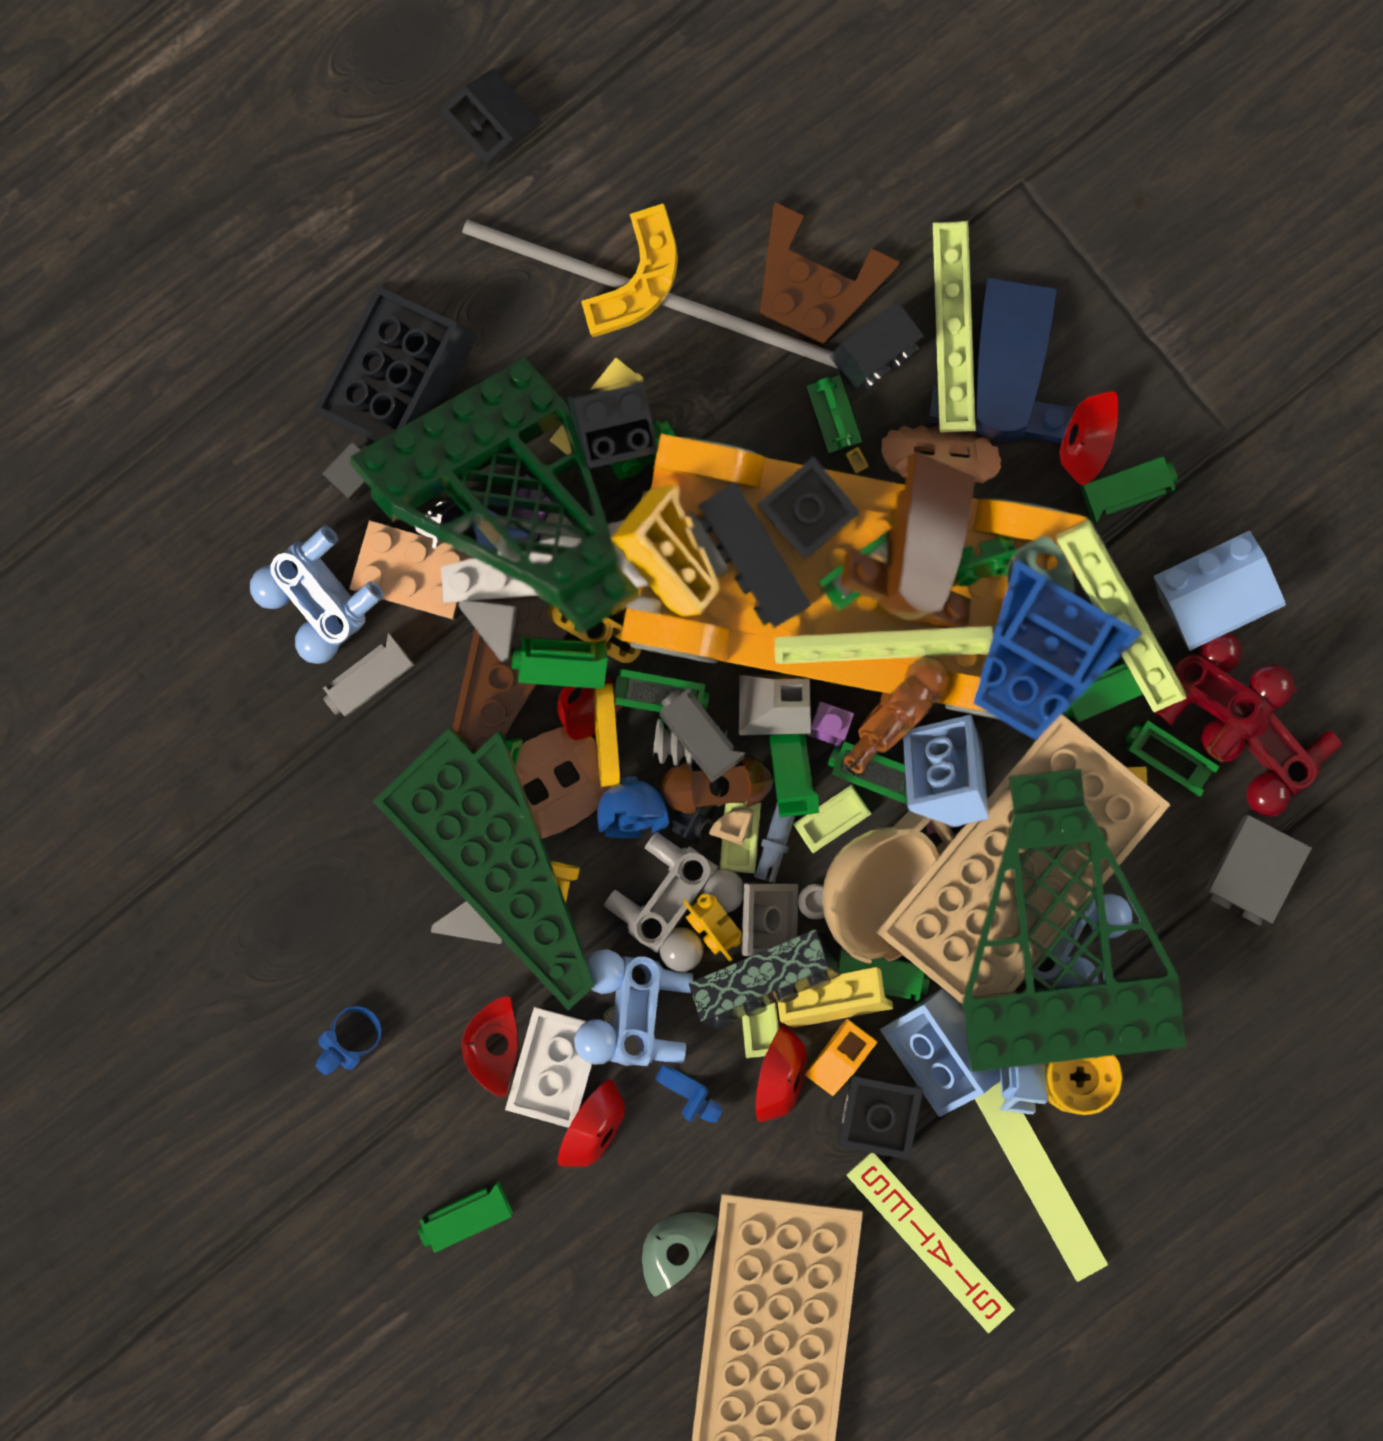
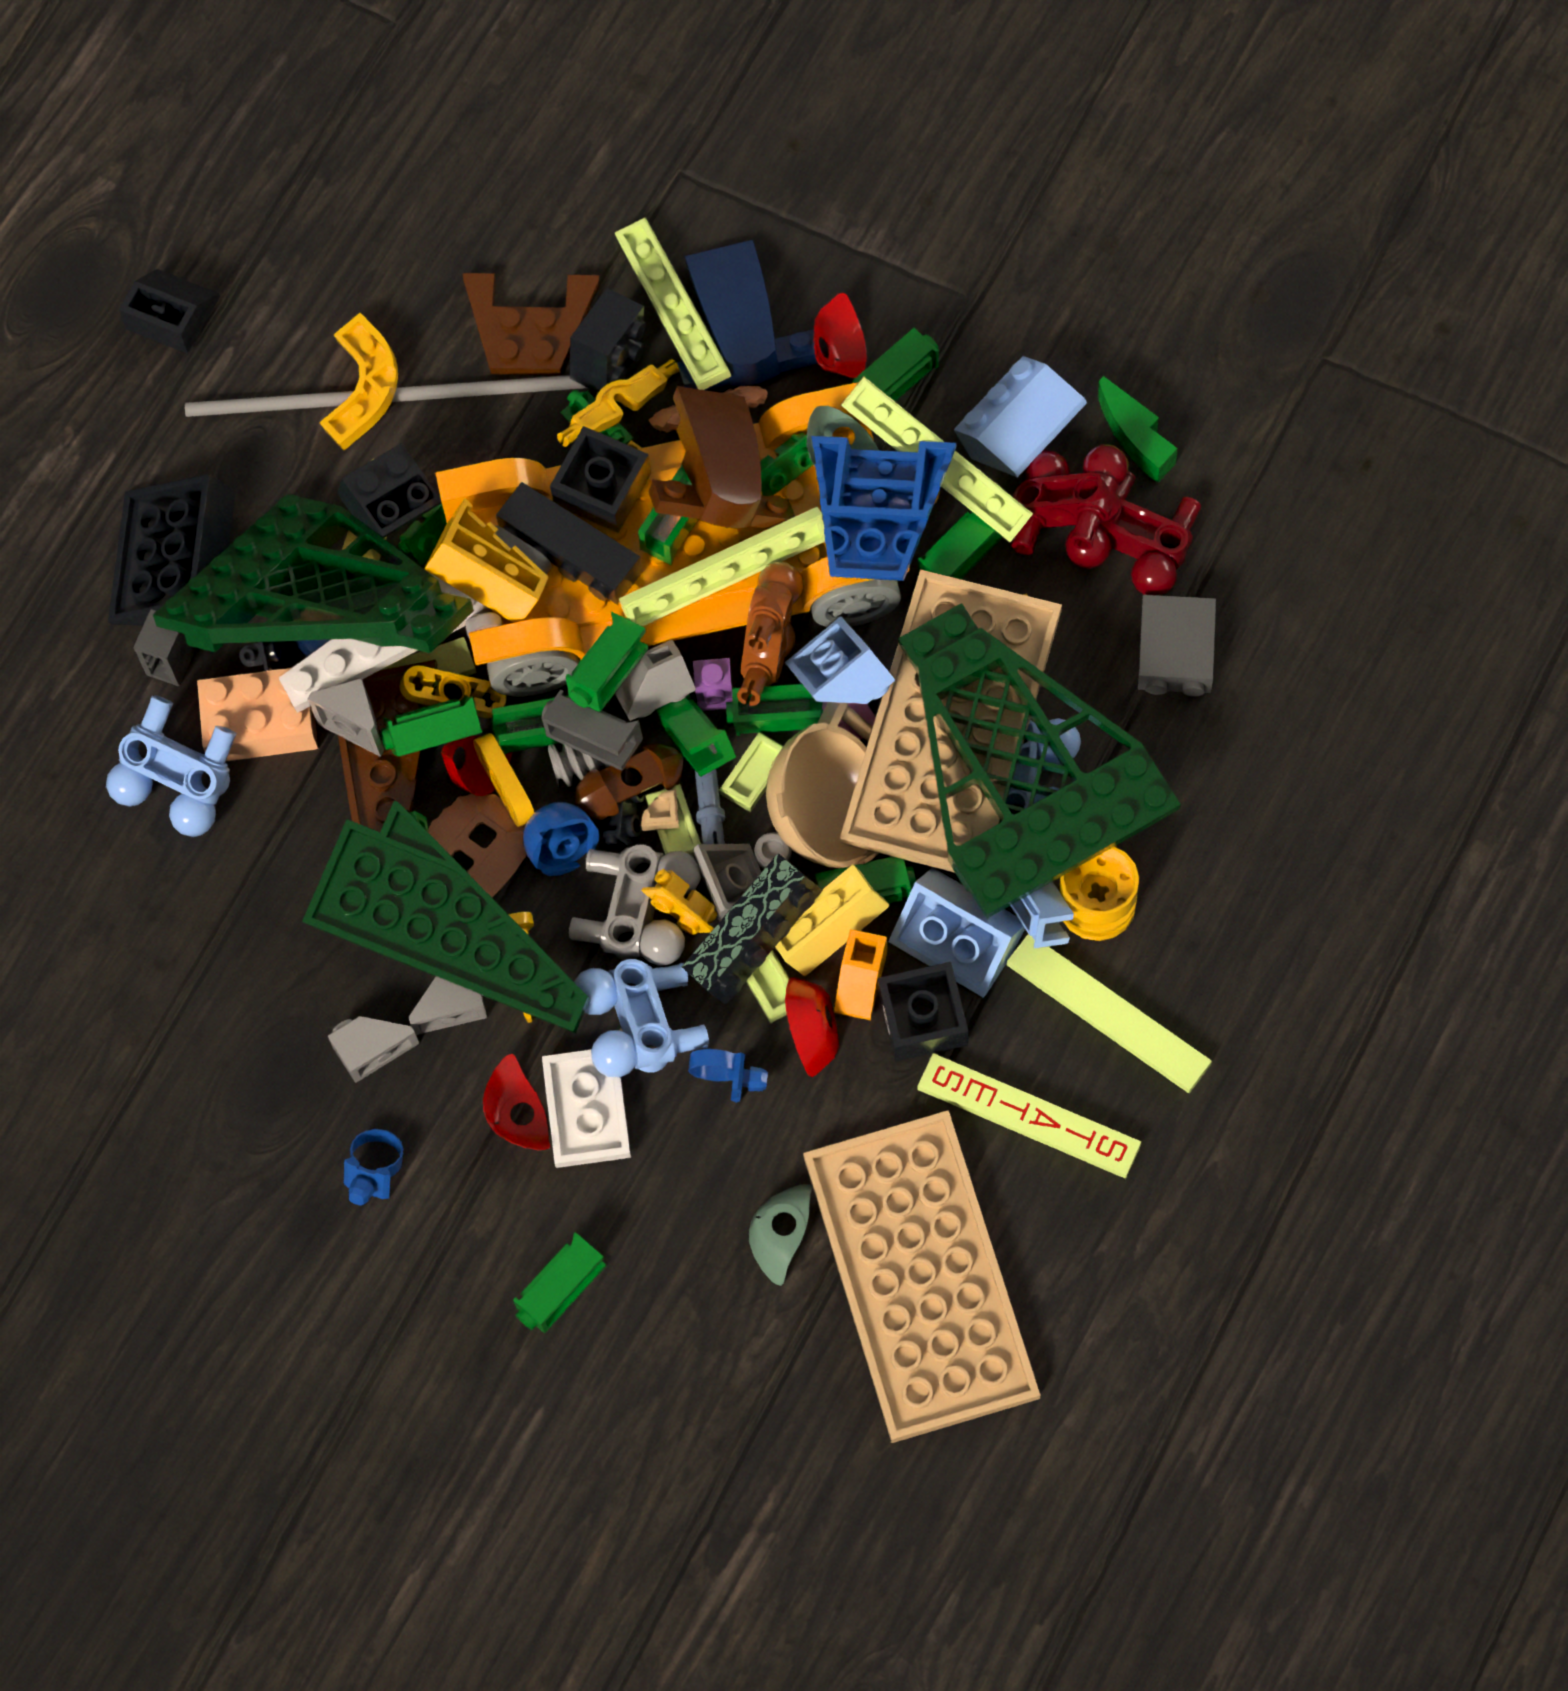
camera: 15 degrees left, 20 degrees down
light grey window [323,633,414,717] -> none
red piece [557,1079,625,1167] -> none
green window [1124,720,1219,796] -> none
none -> light grey slope [328,1016,419,1083]
none -> yellow piece [557,359,679,447]
none -> green window [566,612,648,712]
none -> green slope [1098,376,1178,483]

